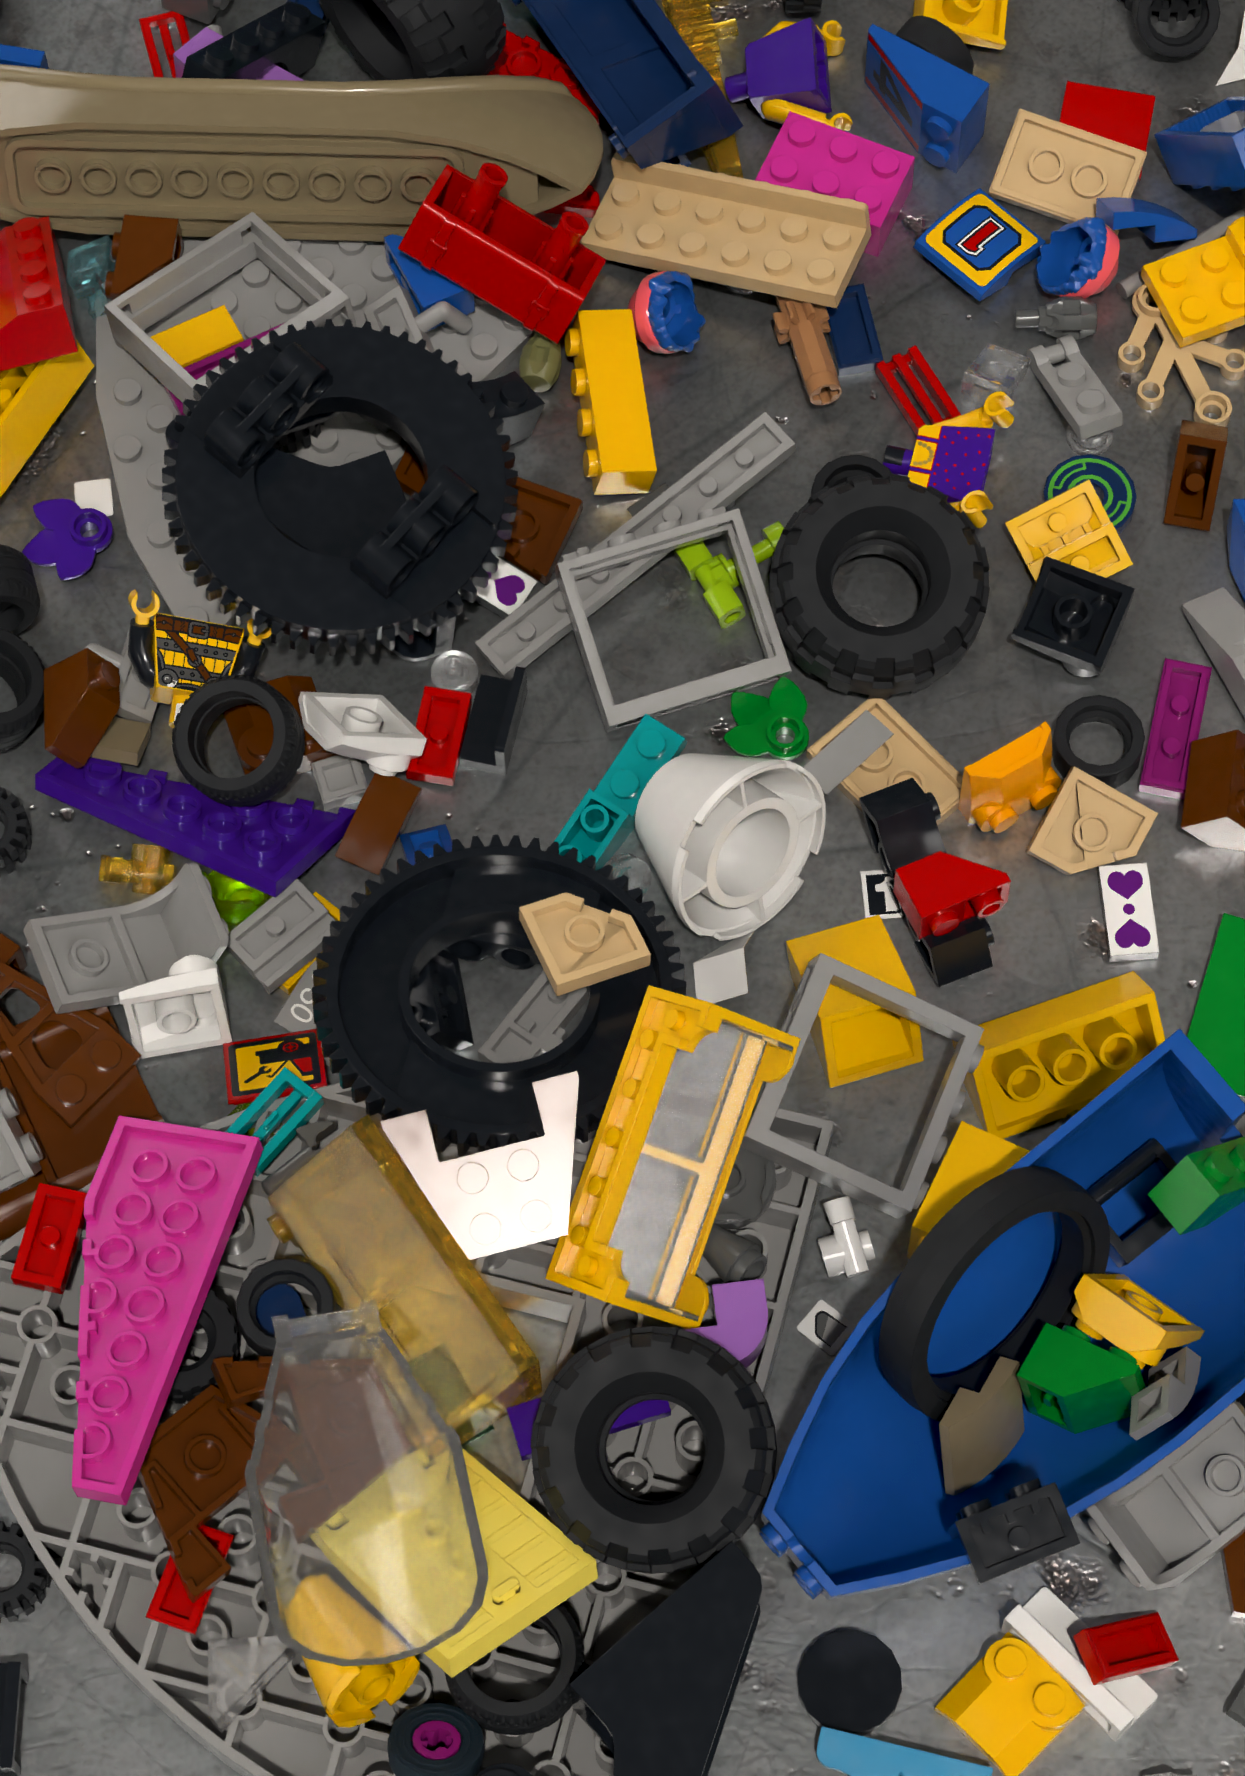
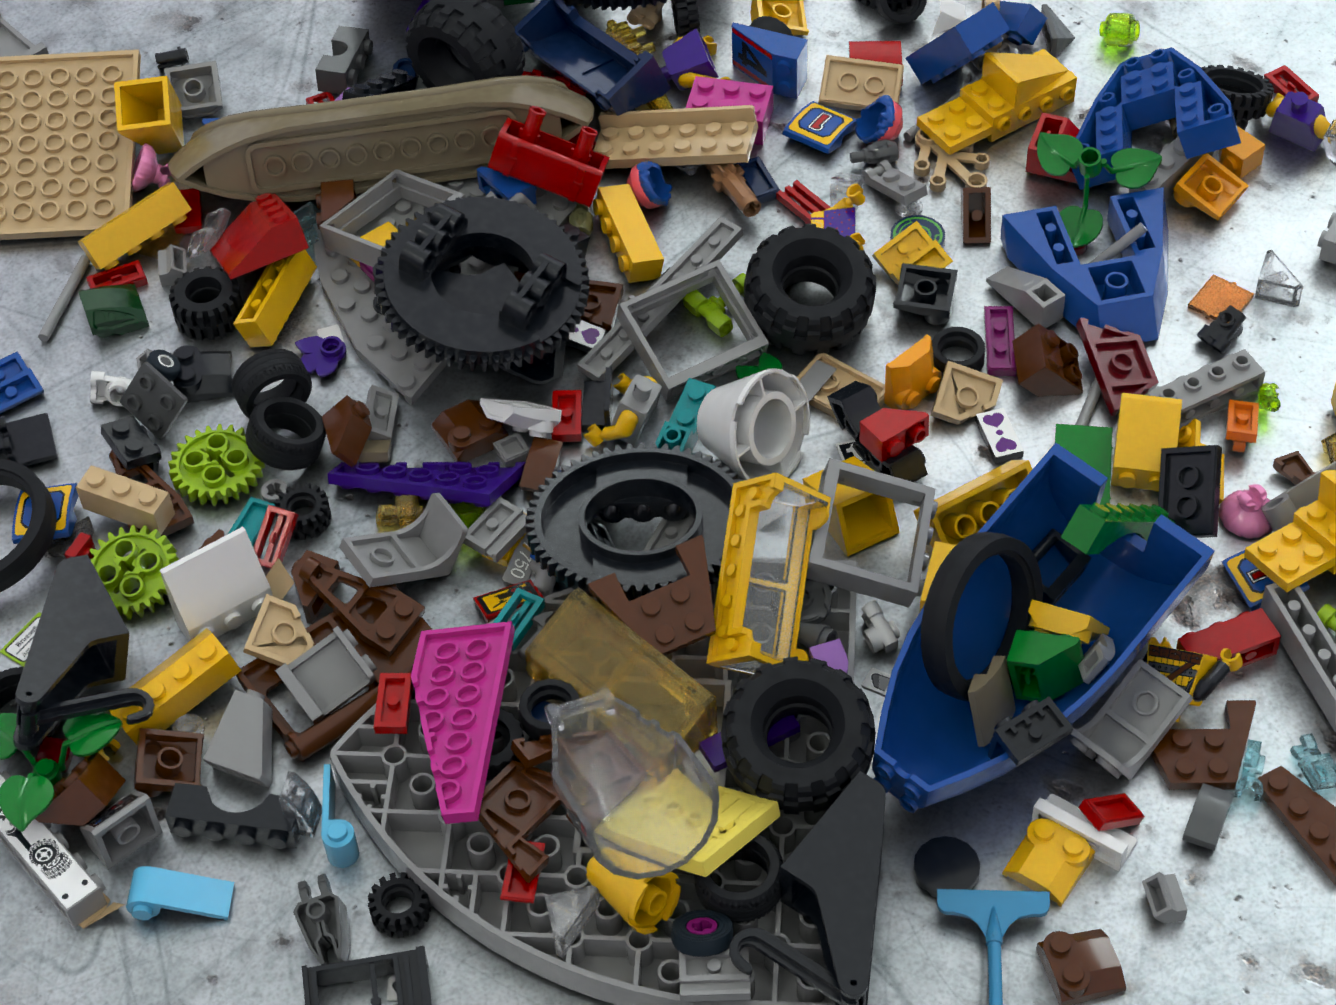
camera: 10 degrees left, 15 degrees down
white slope [119,955,232,1059] -> none
torso [128,589,272,728] -> none
black tyre [172,675,305,807] -> none
clear tile [431,650,479,694] -> none
tan plate [519,892,651,996] -> none
blue slope [1096,197,1198,243] -> none
none -> torso [583,373,662,447]

